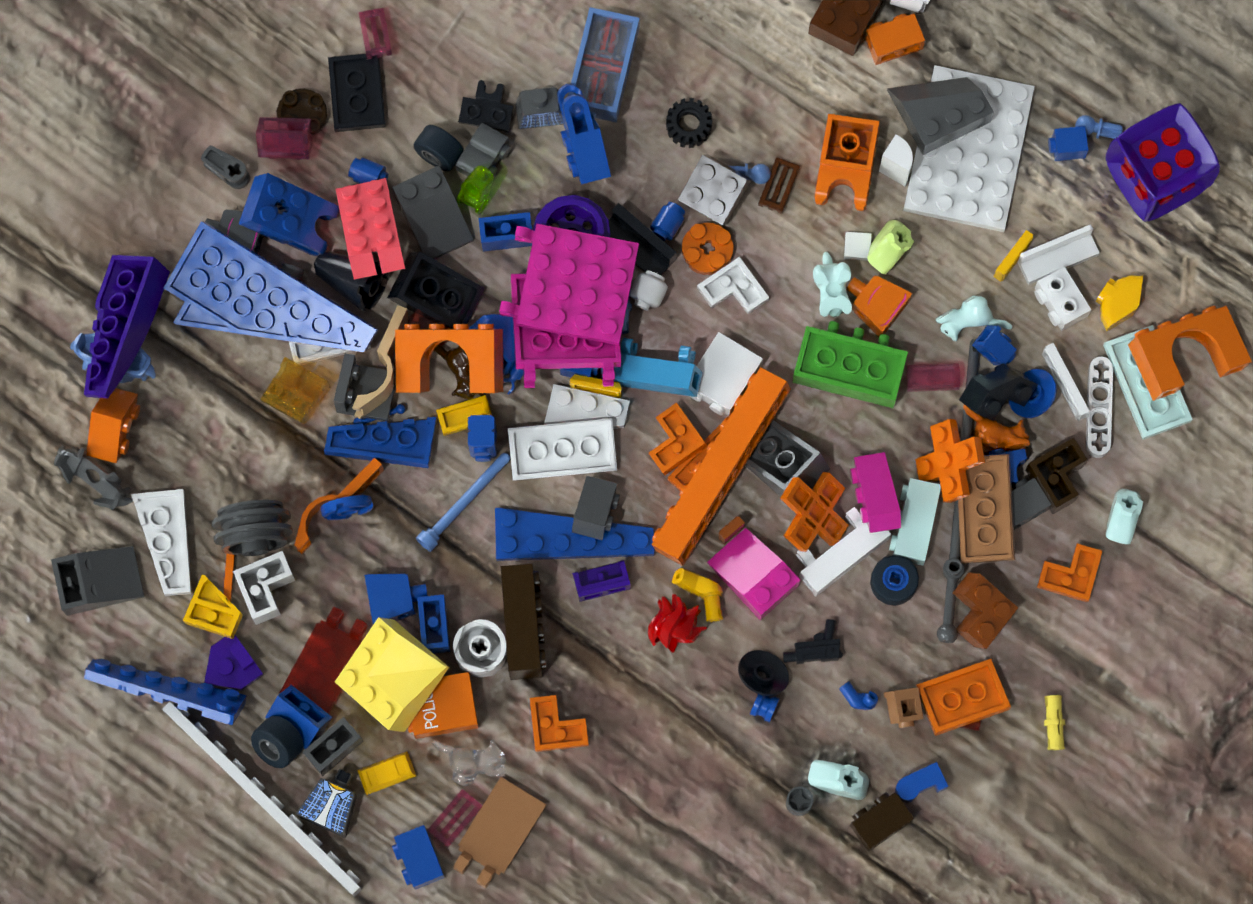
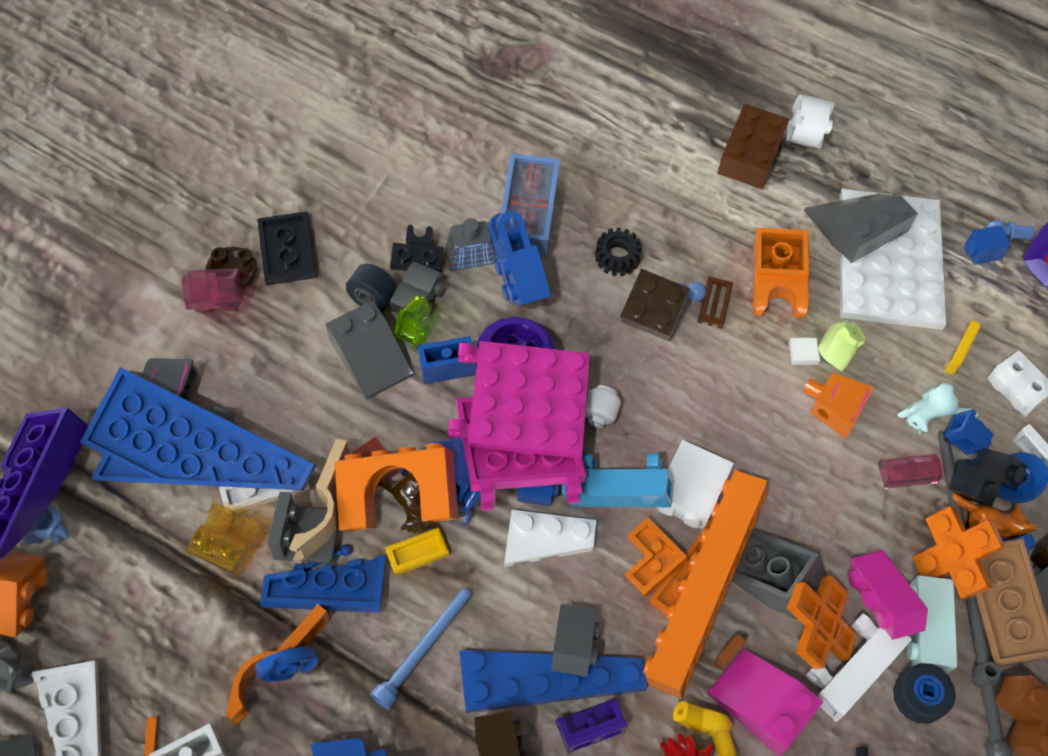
camera: 10 degrees left, 15 degrees down
dark grey piece [201,145,250,189] -> none
dark grey wheel [211,500,293,556] -> none
blue brick [239,173,340,256] -> none
black cone [314,252,389,311] -> none
coral piece [336,178,405,280] -> none
blue brick [348,158,389,184] -> none
clear pink tile [358,8,392,60] -> none
black slope [387,251,485,329] -> none
blue brick [468,415,497,462] -> none
white plate [508,418,617,480] -> none
yellow tile [570,374,622,398] -> none
black panel [609,203,677,276] -> none
blue brick [650,202,685,241] -> none
orange plate [682,223,733,275] -> none
white plate [697,257,769,314] -> none
bright green piece [792,321,908,408] -> none
light aqua animal [813,252,852,317] -> none
orange brick [865,13,925,65] -> none
white brick [879,135,913,187] -> none
white panel [1017,225,1100,285] -> none

